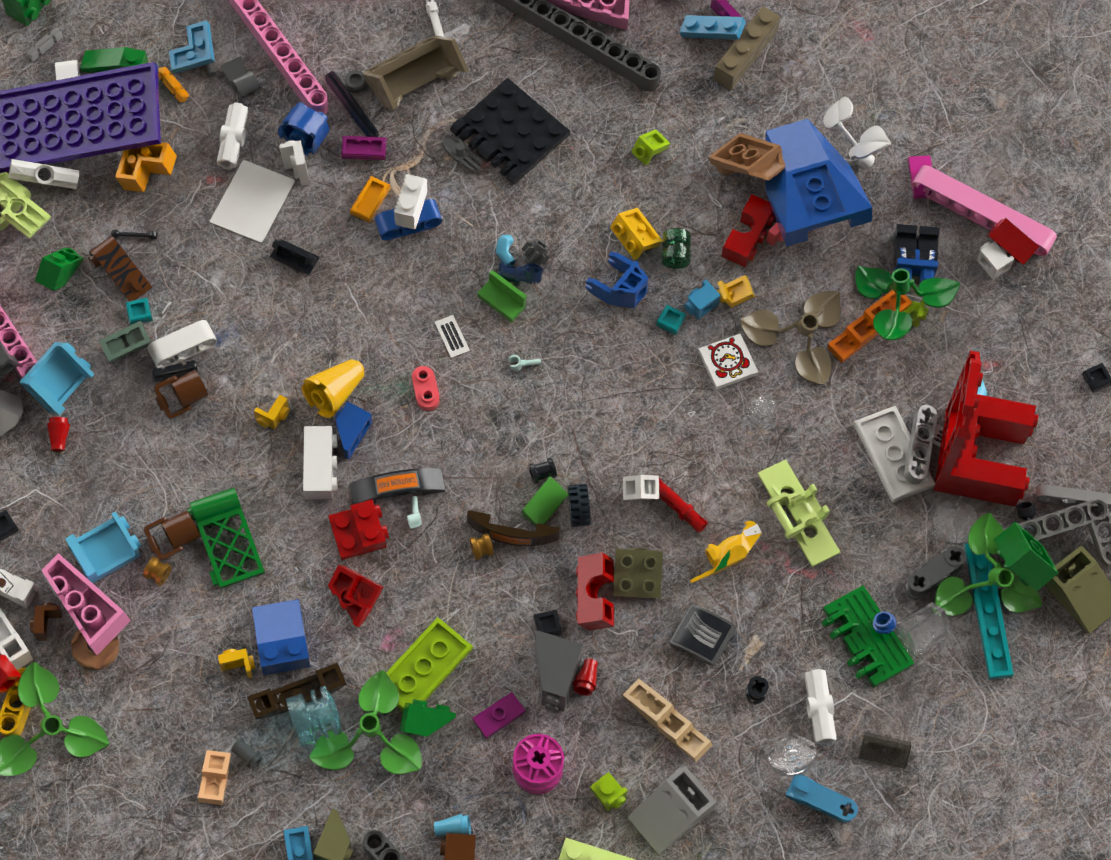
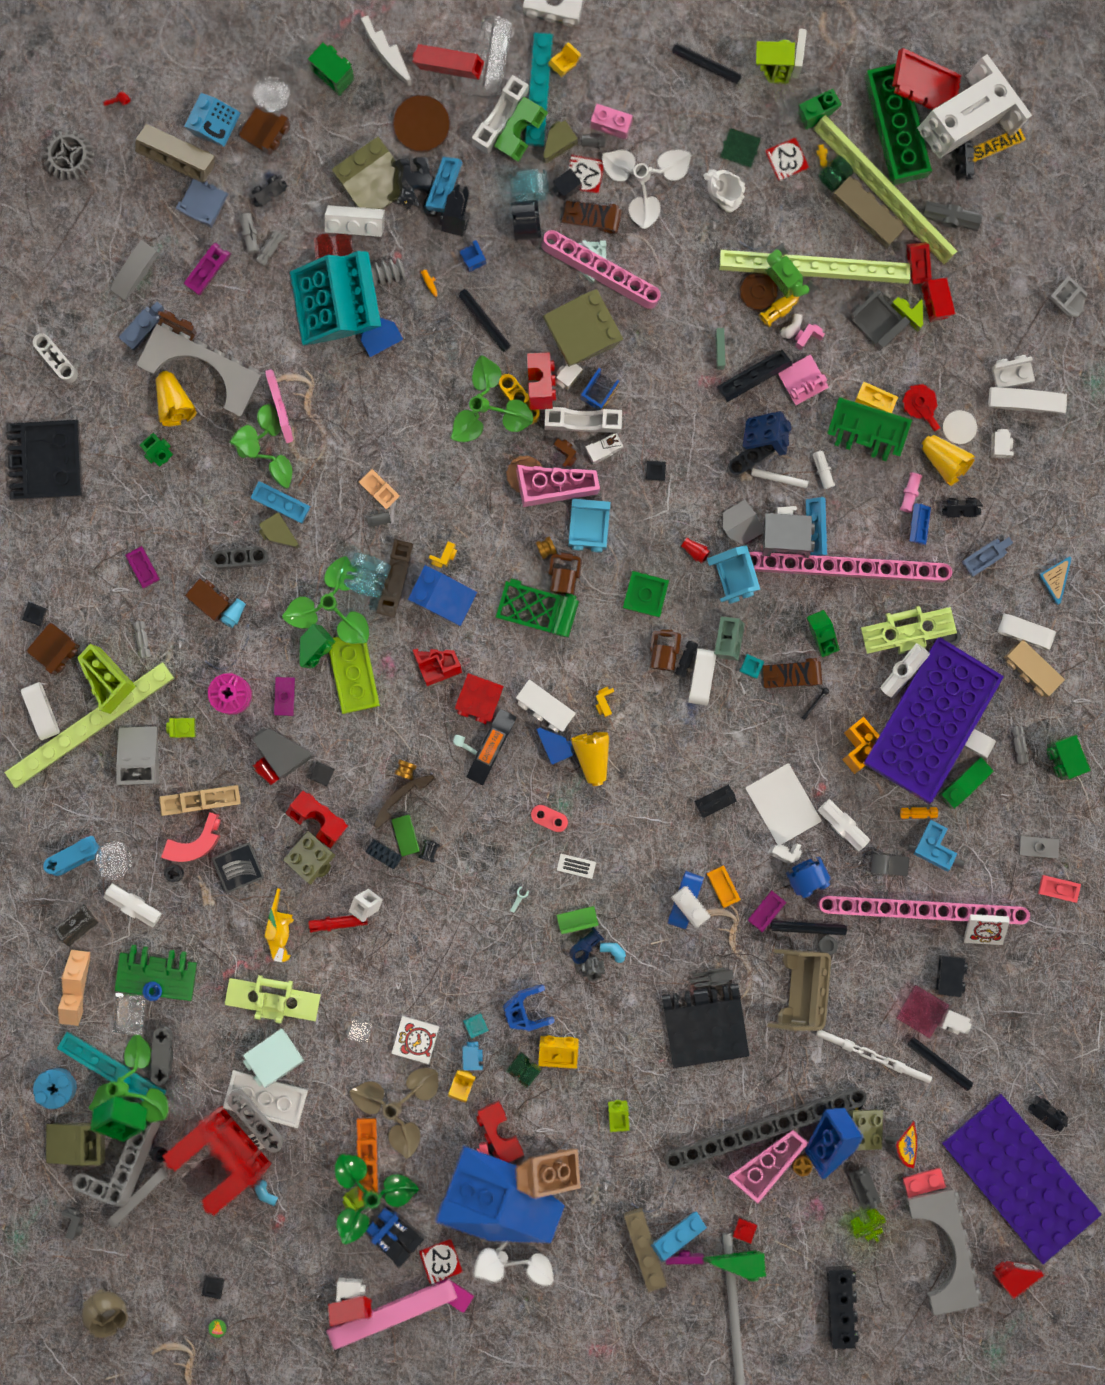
camera: 130 degrees right, 20 degrees up
none -> dark azure brick [33,1067,77,1109]
none -> light nougat arch [58,950,90,1026]
none -> coral arch [161,812,221,862]
none -> light aqua brick [243,1028,305,1088]
none -> sticker [419,1239,463,1284]
none -> green plate [623,571,669,618]

